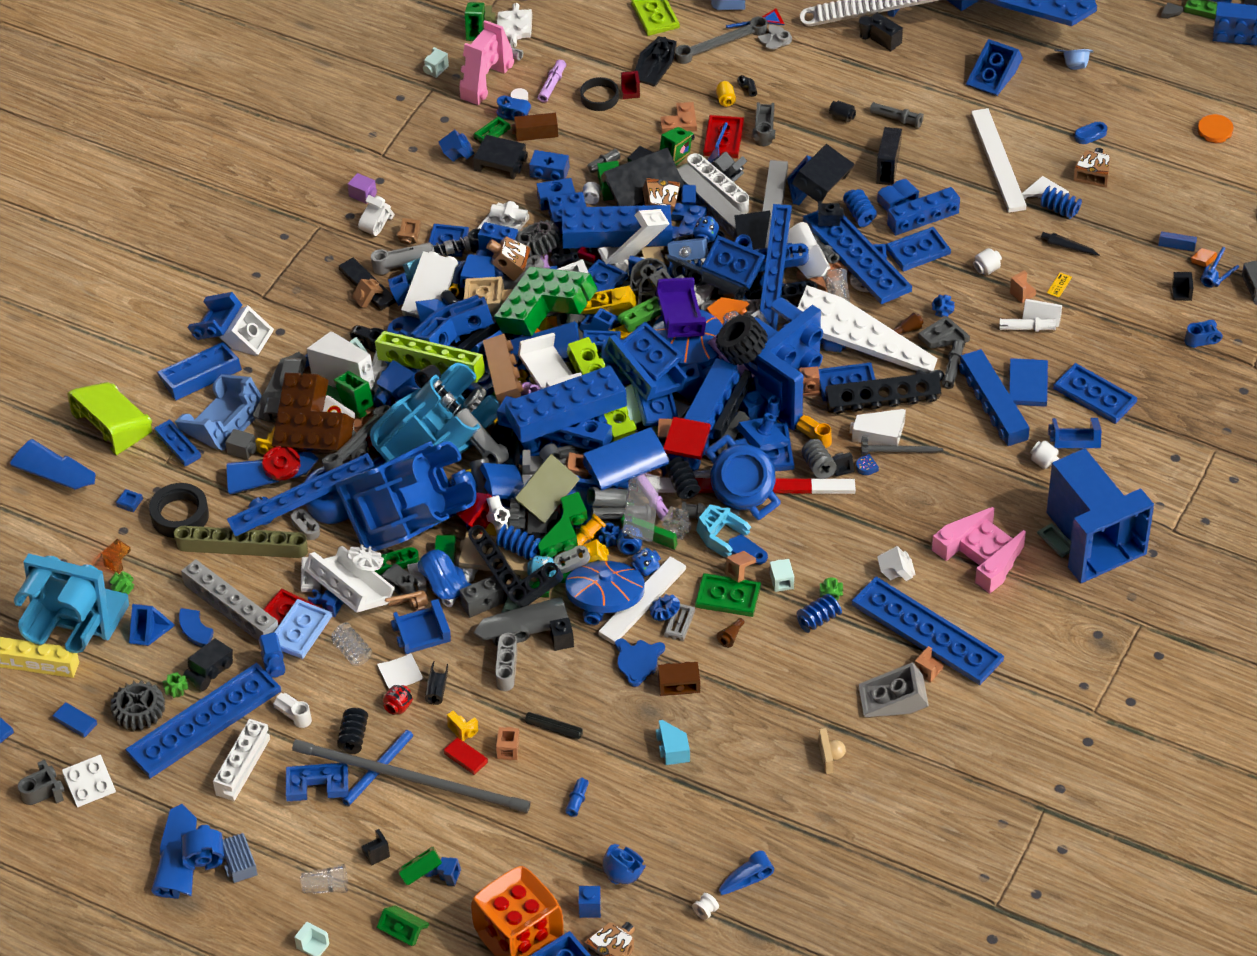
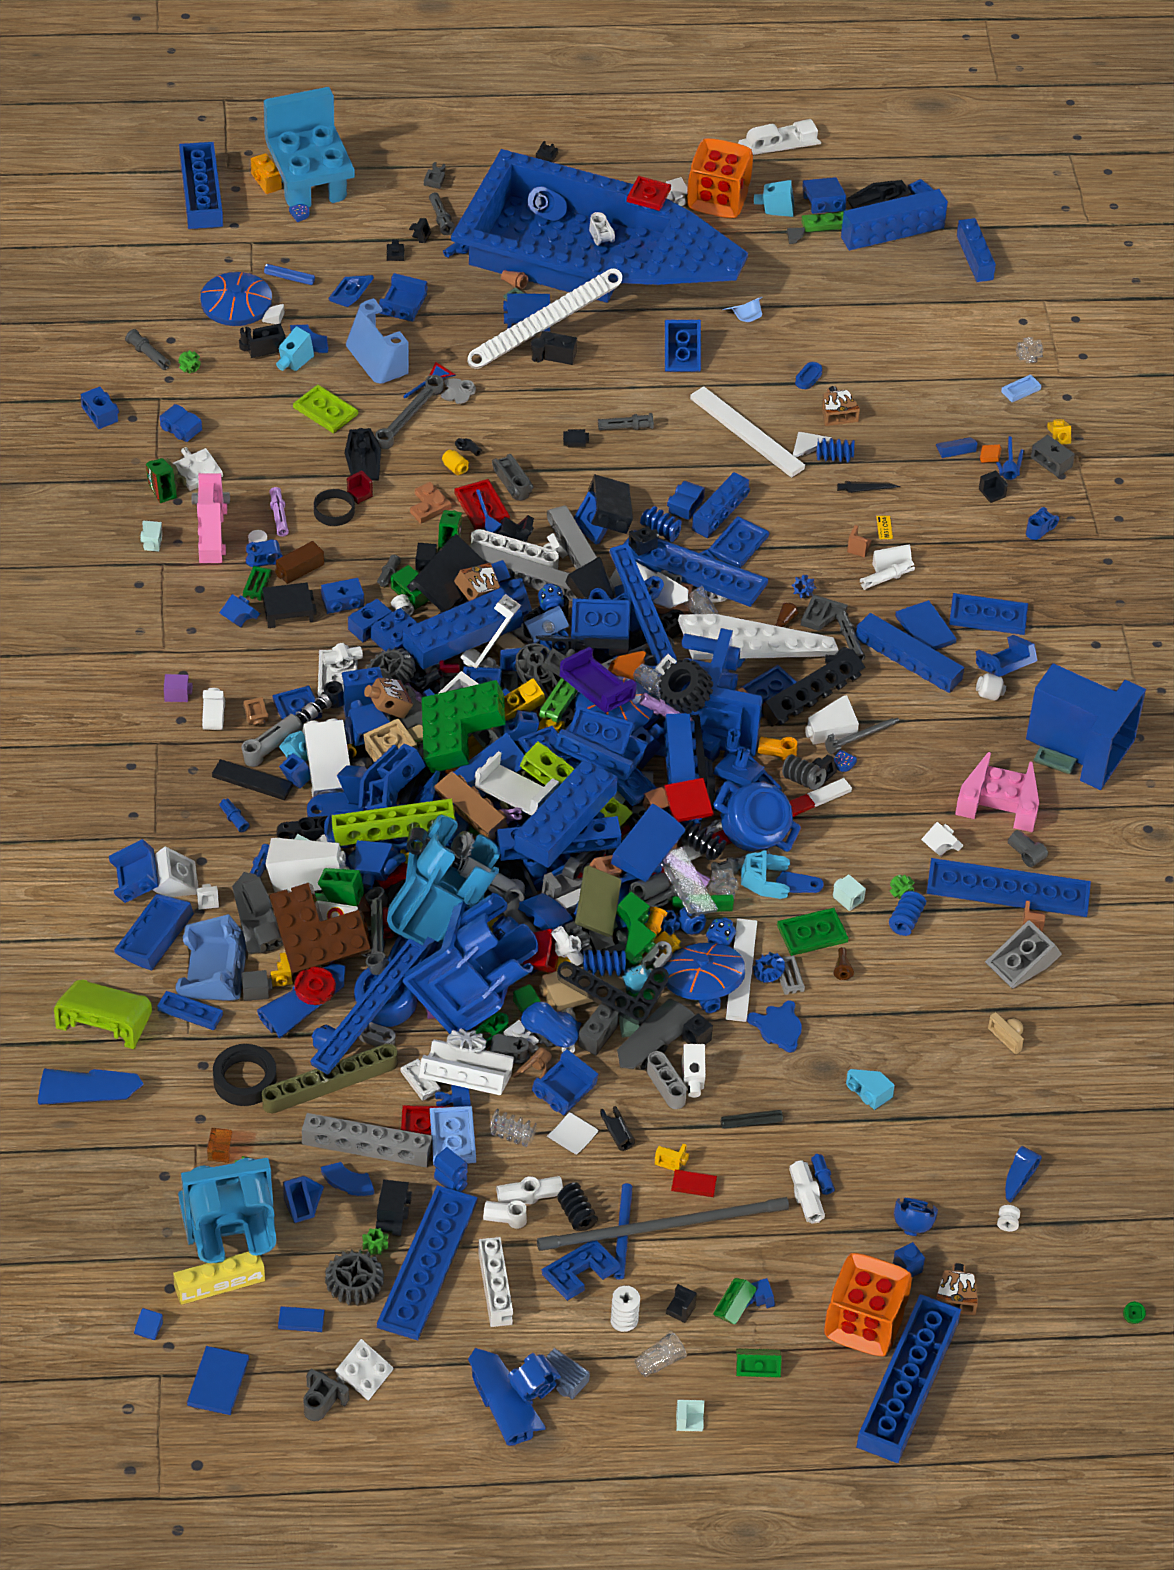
camera: 35 degrees left, 0 degrees up
blue tile [116,489,143,512] -> none
medium nougat bracket [352,279,383,308] -> none
red head [383,685,413,715] -> none
black arm [440,290,460,305] -> none
nougat brick [496,727,520,760] -> none
reddish brown brick [658,662,700,696] -> none
nougat panel [725,551,756,582] -> none
black slope [876,127,902,185] -> none
white head [973,248,1002,275] -> none
orange tile [1198,114,1234,143] -> none
none -> white tile [197,884,219,910]
none -> blue axle [219,799,250,832]
none -> white piece [496,1176,563,1204]
none -> white tile [544,533,568,558]
none -> white piece [611,1286,640,1332]
none -> white torso [681,1044,705,1097]
none -> white piece [789,1160,825,1224]
none -> dark grey piece [1007,830,1048,867]

